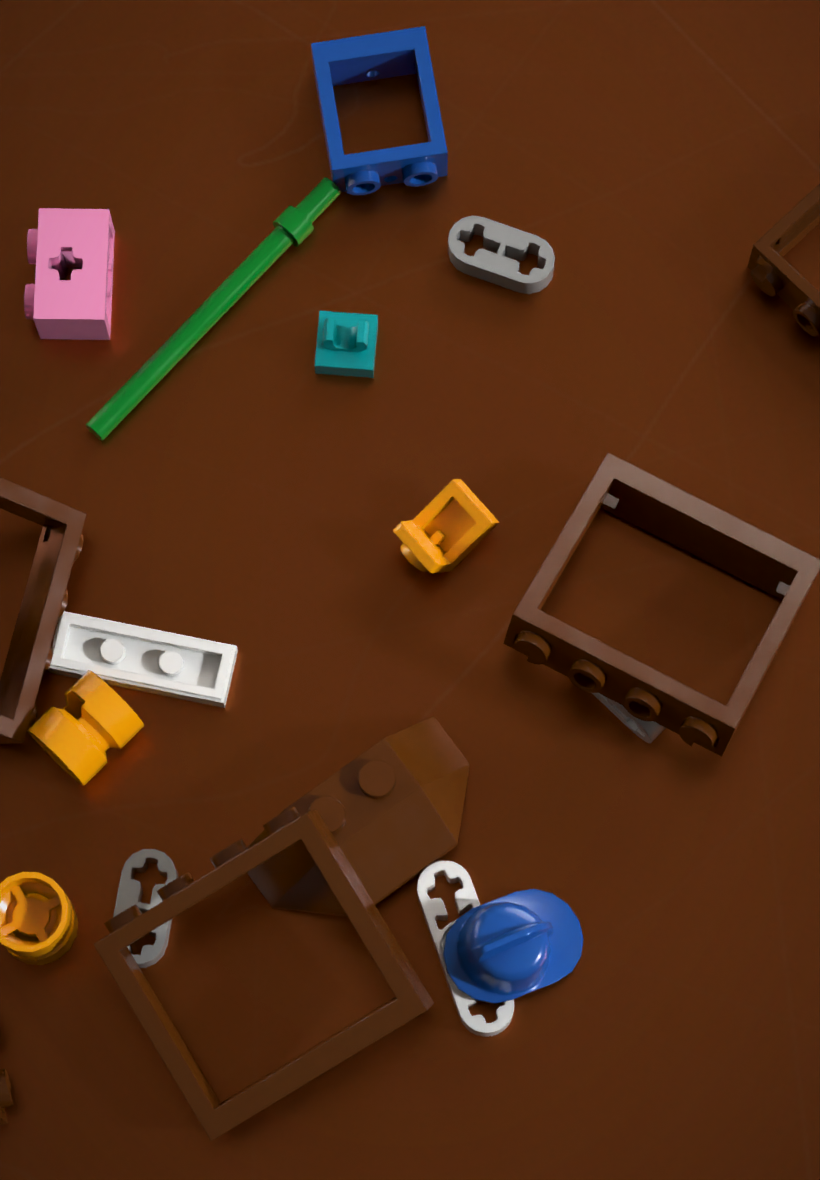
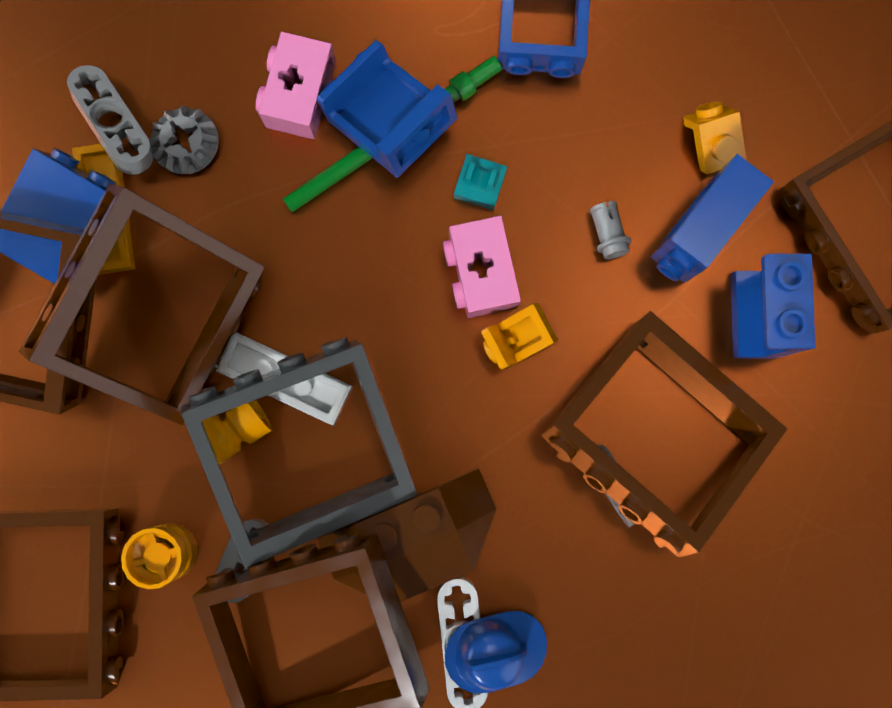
camera: 10 degrees right, 10 degrees up
light grey beam [448,216,555,294] -> none
none -> dark grey window [181,336,418,568]
none -> blue panel [317,40,458,178]
none -> bright pink brick [443,216,521,318]
none -> light grey pin [589,201,632,259]
none -> blue window [651,154,774,283]
none -> light orange bracket [683,101,747,174]
none -> blue panel [731,254,815,359]

